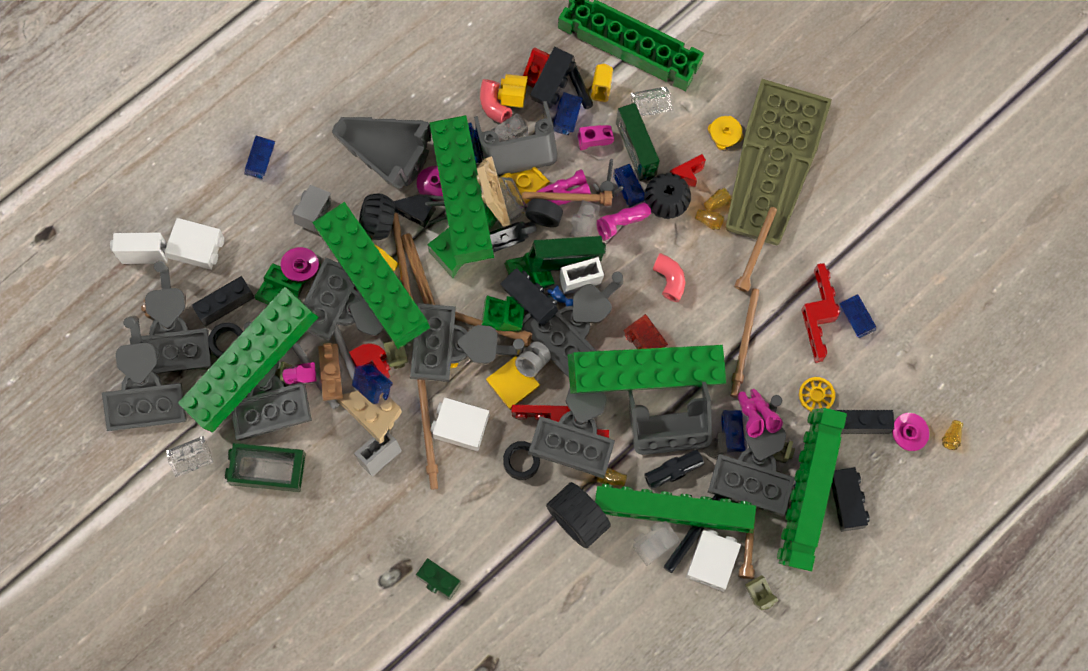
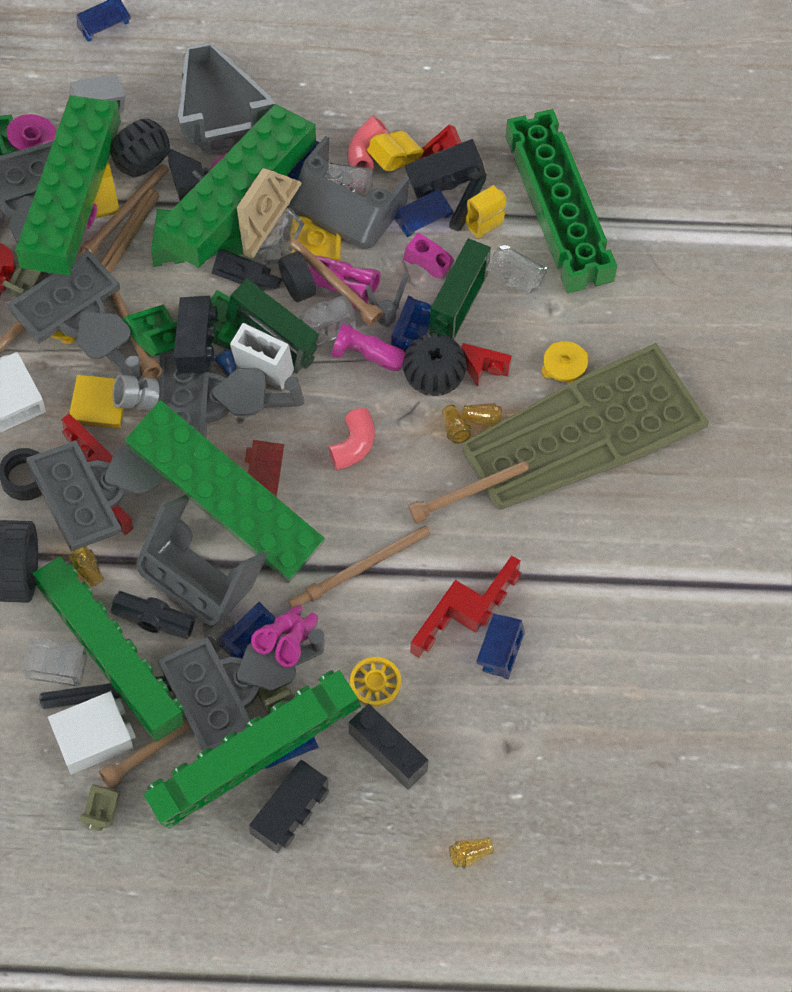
camera: 45 degrees right, 10 degrees down
dark pink dish [892,413,929,451] -> none

